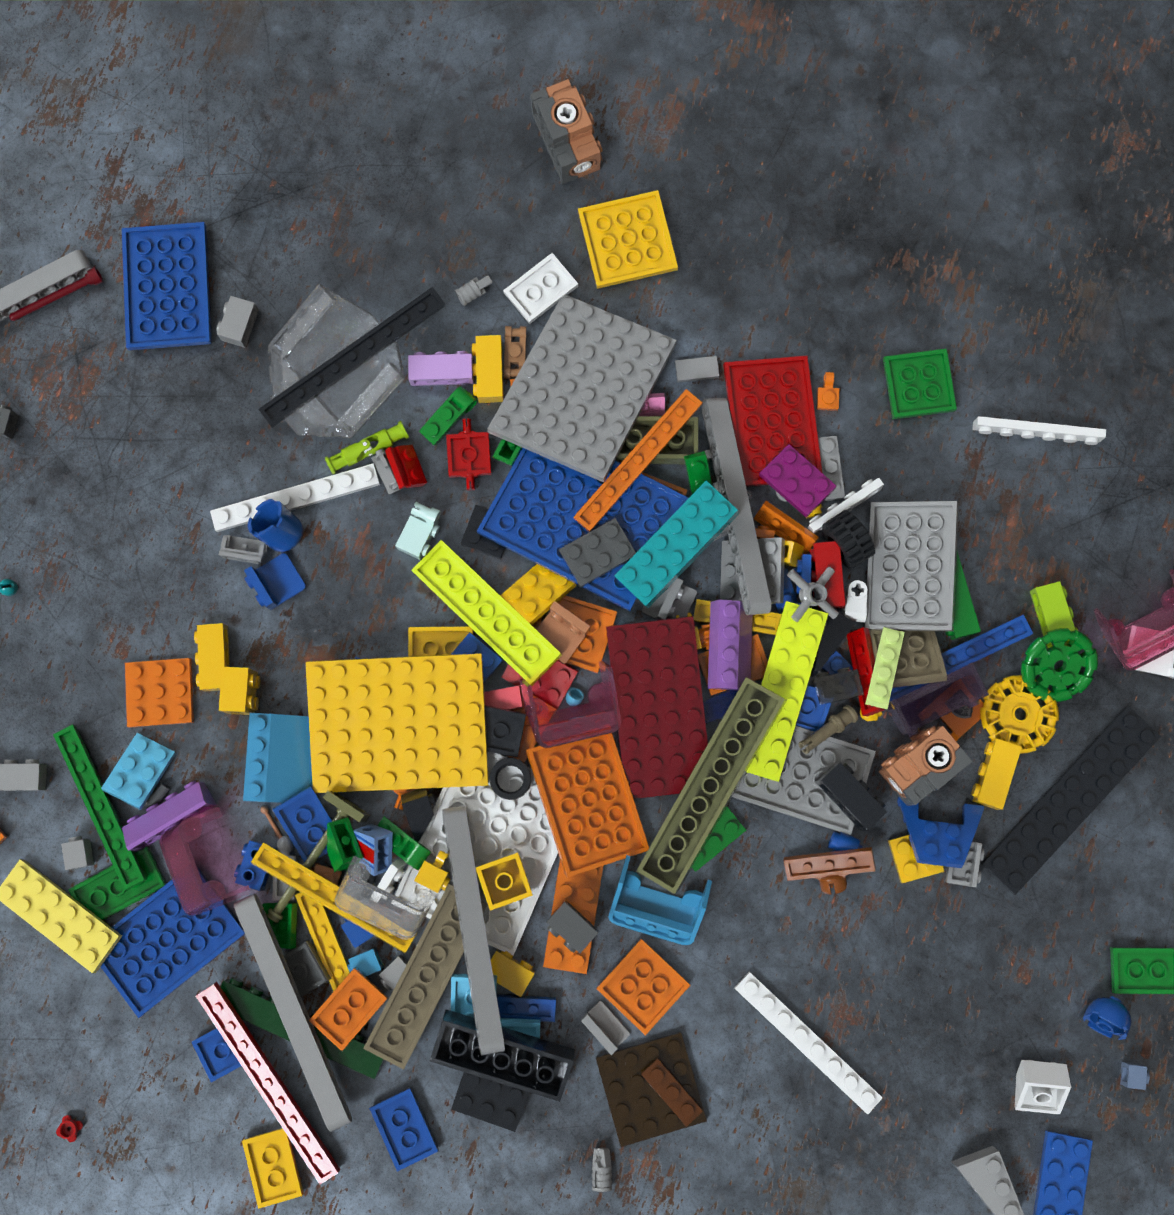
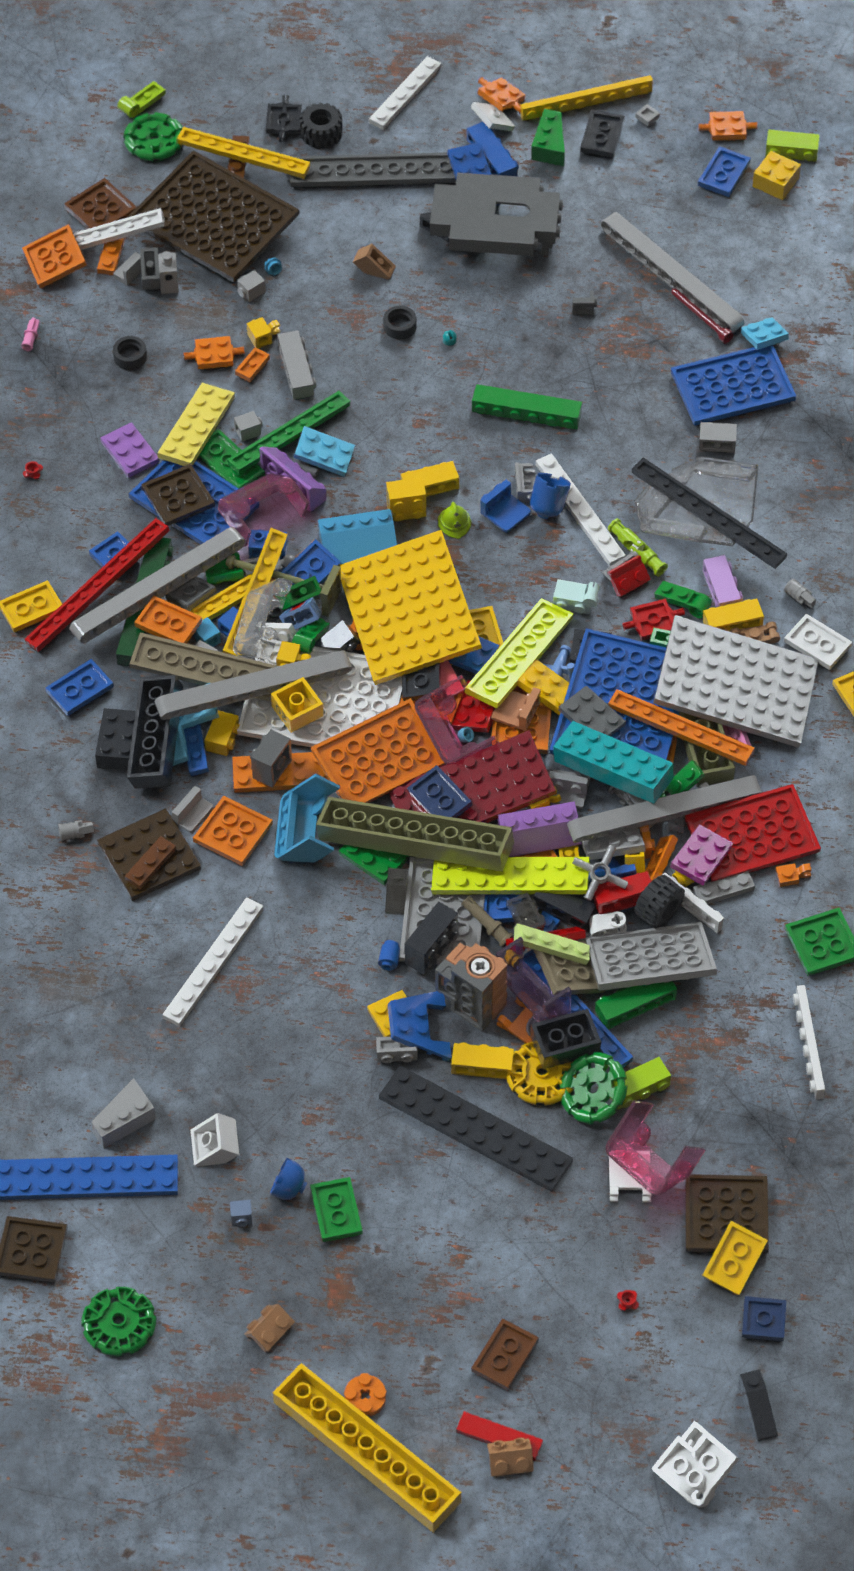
camera: 75 degrees right, 25 degrees down
orange plate [125,658,194,728] -> none
black tyre [489,758,531,800] -> none
light grey tile [675,356,719,383] -> none
plate [783,847,876,895] -> none
none -> medium lavender plate [100,422,159,478]
none -> dark brown plate [141,464,215,526]
none -> clear smoke slope [385,868,408,915]
none -> dark blue plate [407,765,473,818]
none -> lime piece [438,502,471,539]
none -> green brick [472,384,582,429]
none -> black brick [530,1009,601,1069]
none -> medium blue piece [542,645,574,679]
none -> medium azure plate [741,317,789,350]

